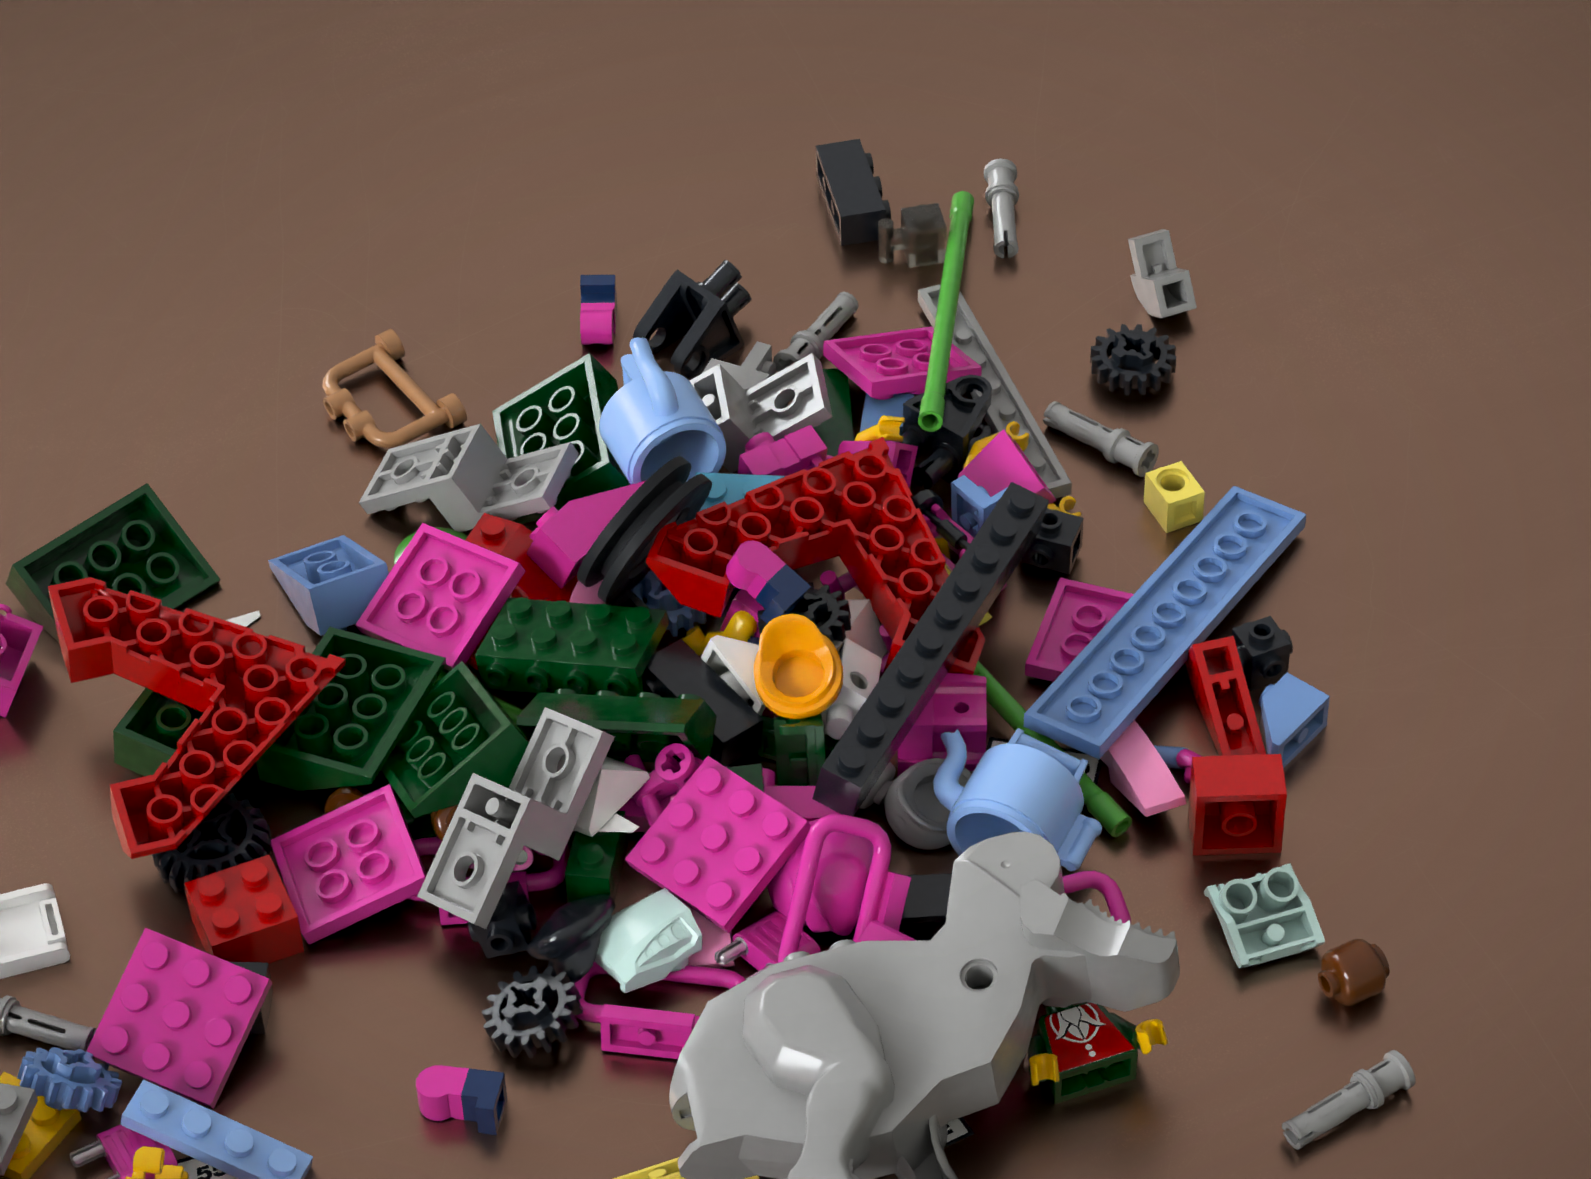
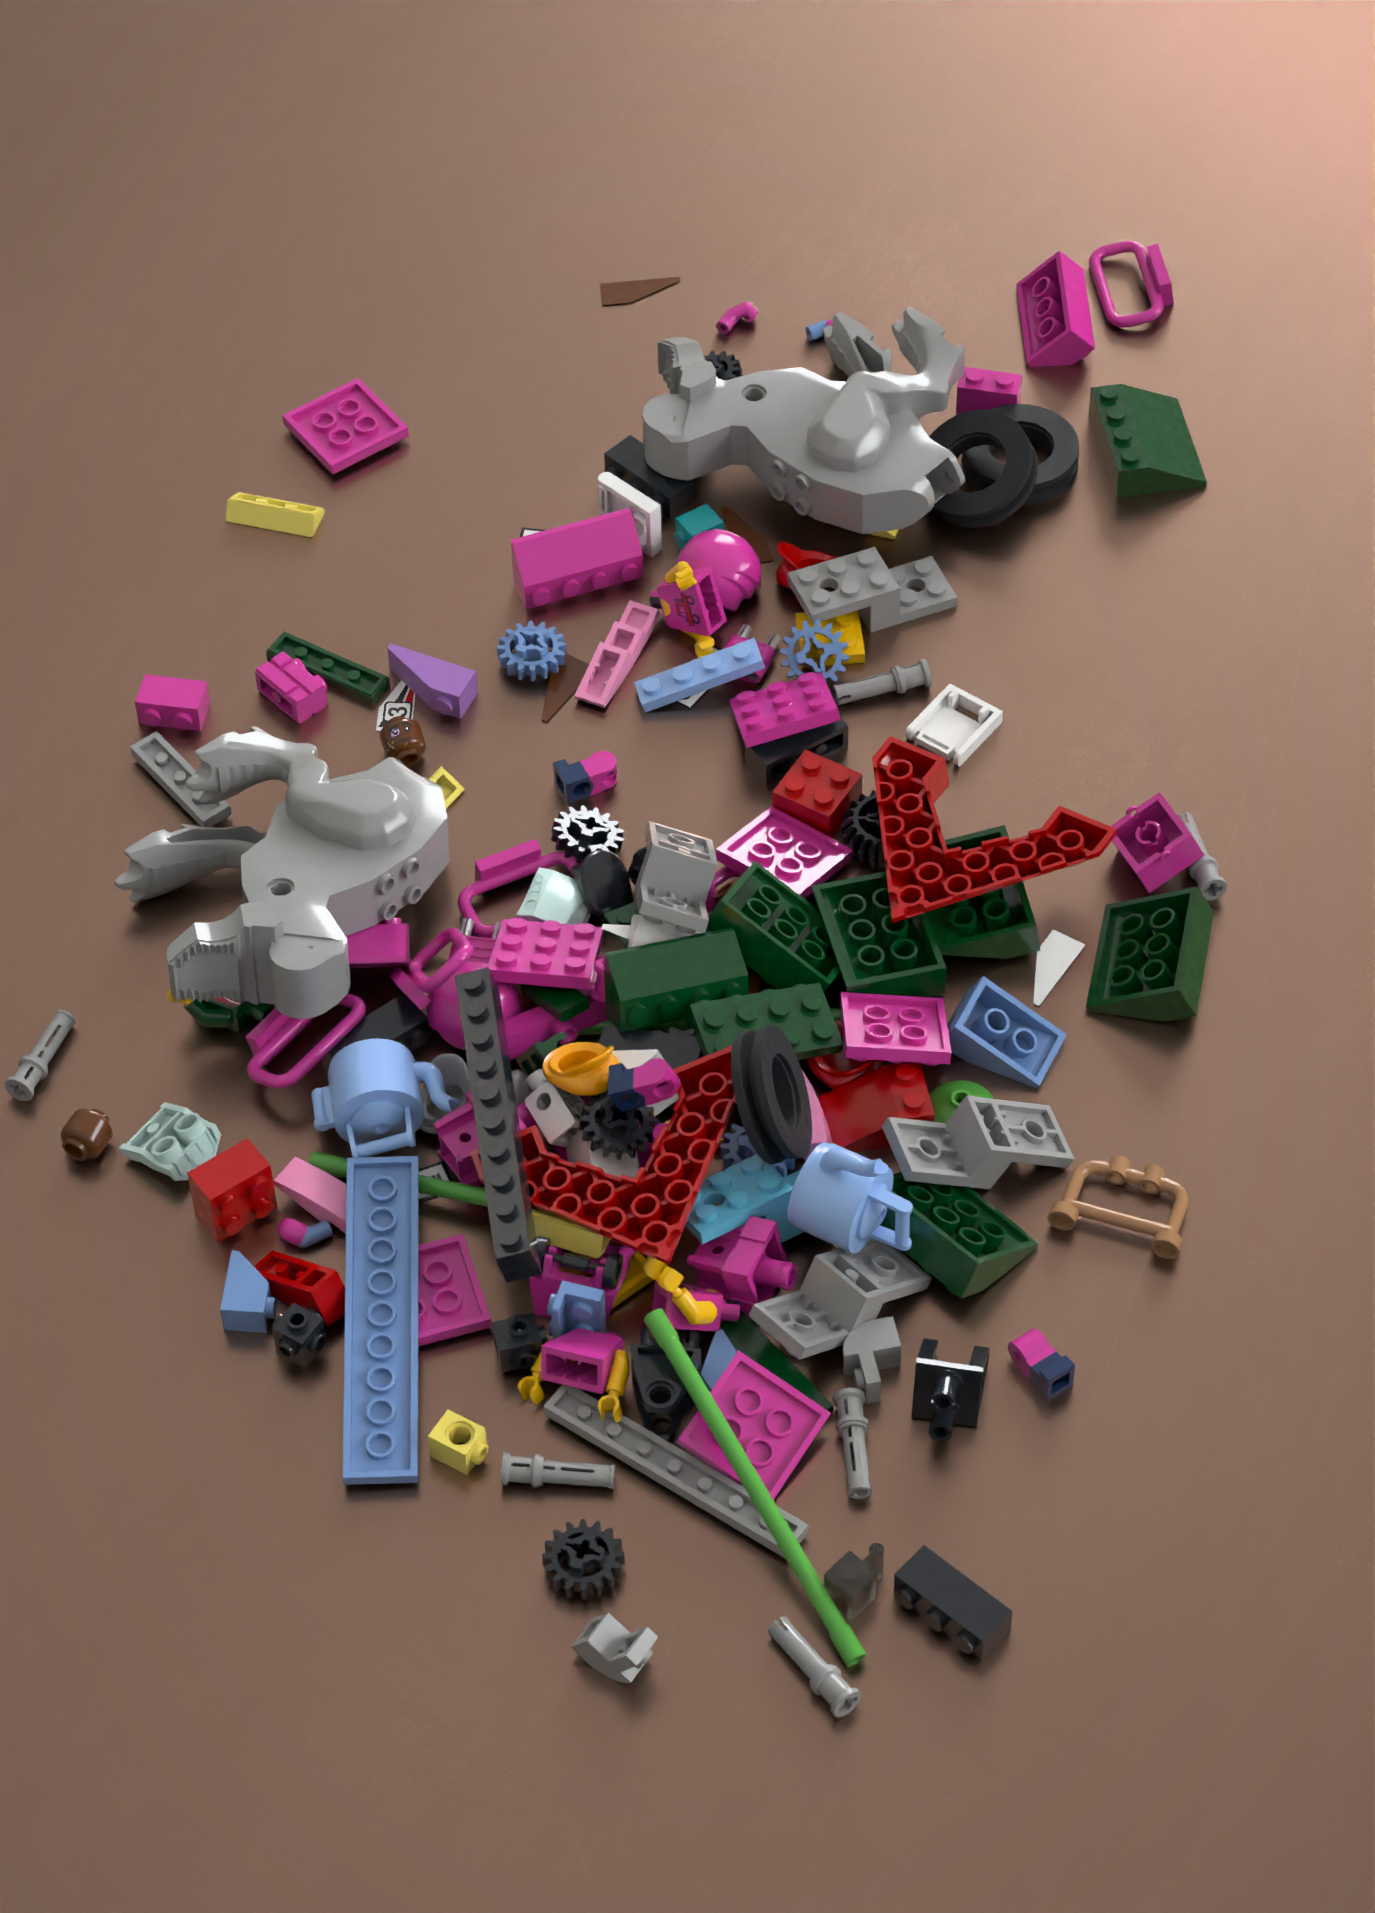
camera: 145 degrees right, 5 degrees up
dark pink slope [526,481,645,589] -> none

